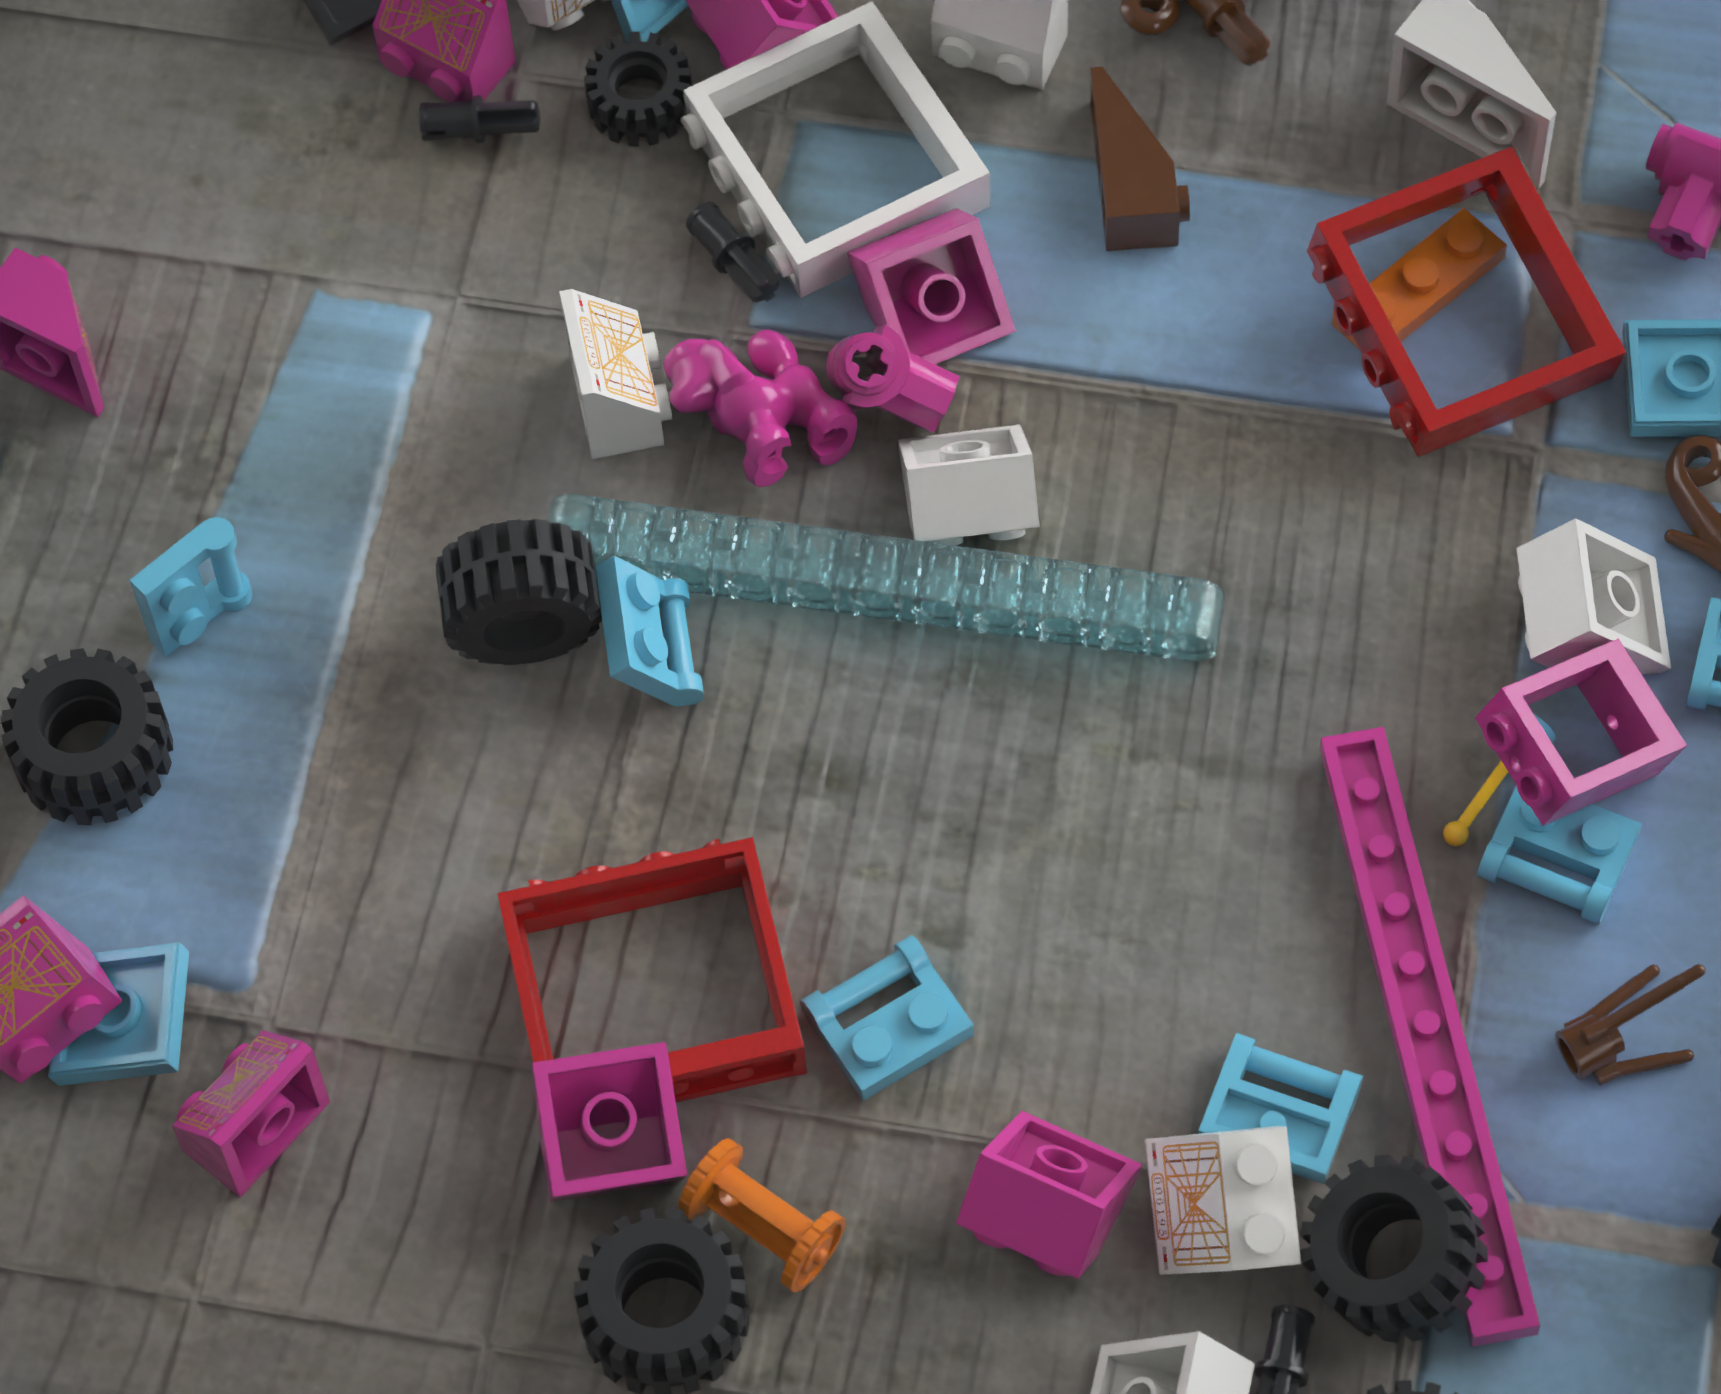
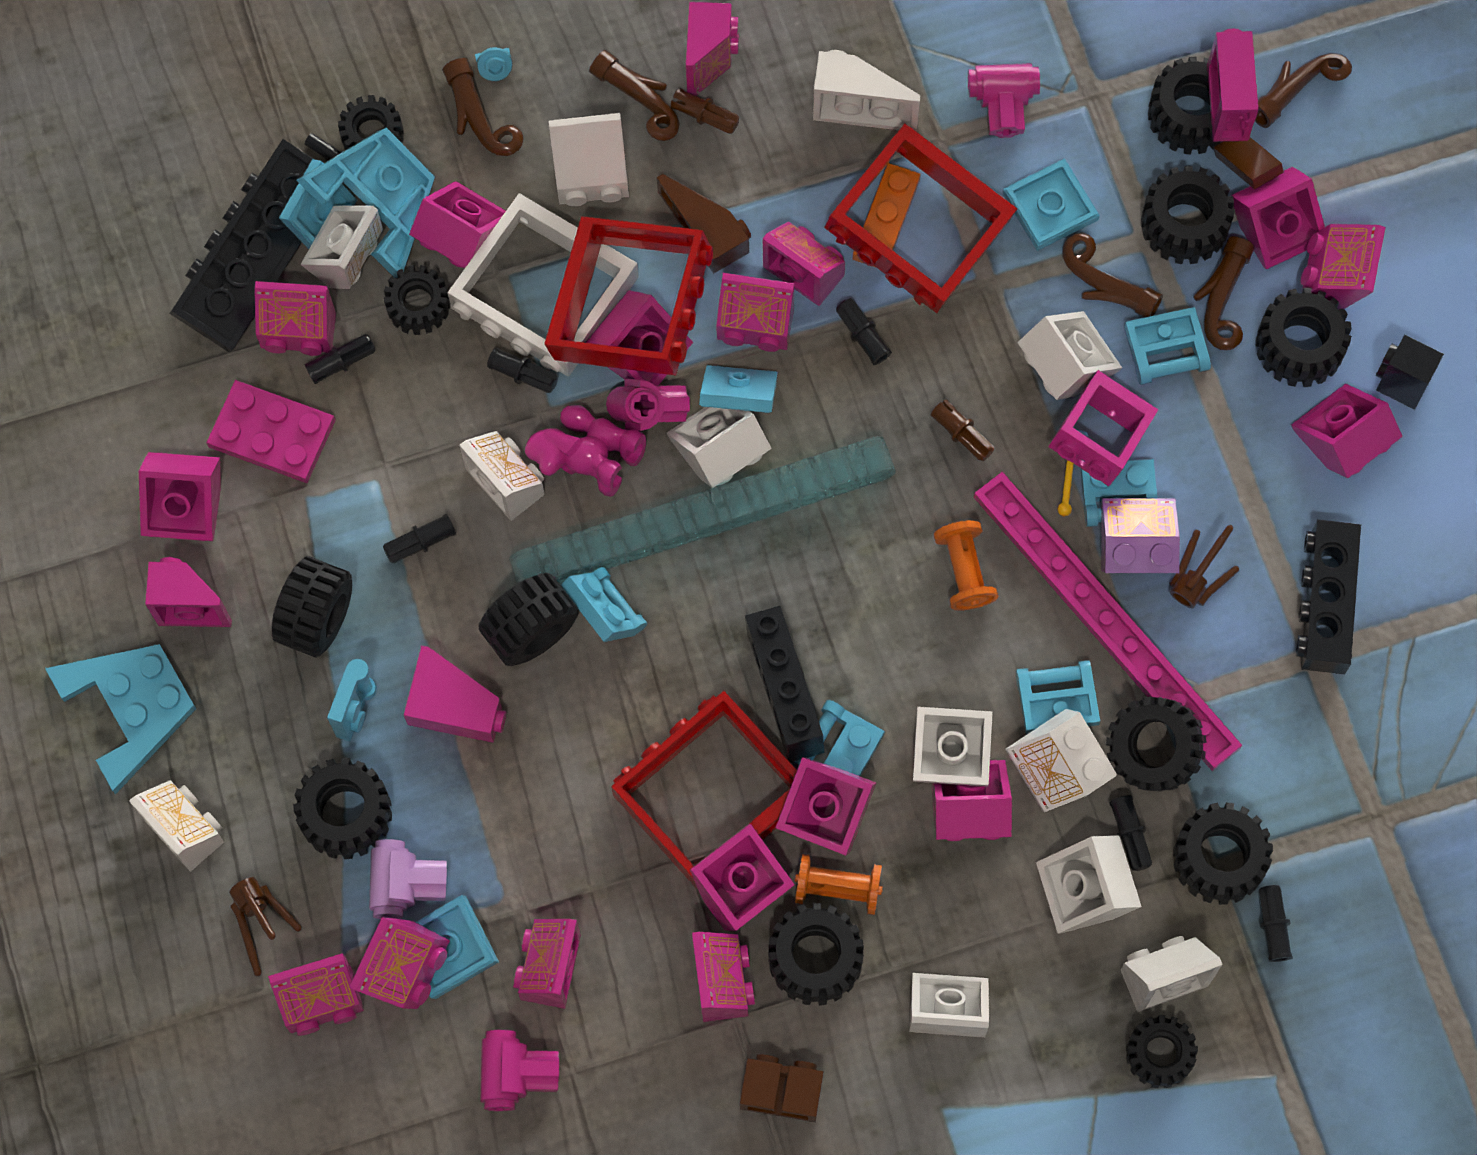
camera: 30 degrees left, 10 degrees up
none -> dark pink slope [138,452,221,541]
none -> dark pink plate [206,380,336,483]
none -> black tyre [272,556,352,658]
none -> lavender piece [369,839,447,919]
none -> black axle [383,514,456,563]
none -> dark pink slope [404,645,506,743]
none -> dark pink piece [480,1030,559,1111]
none -> red window [544,216,713,376]
none -> dark pink slope [692,932,755,1022]
none -> medium azure plate [699,365,778,413]
none -> dark pink slope [716,273,794,352]
none -> black brick [745,606,825,763]
none -> dark pink slope [763,222,845,306]
none -> dark pink slope [776,757,876,856]
none -> black axle [836,298,892,365]
none -> white slope [913,707,992,787]
none -> reddish brown axle [931,399,994,461]
none -> orange hose [934,520,999,611]
none -> medium lavender slope [1101,498,1180,573]

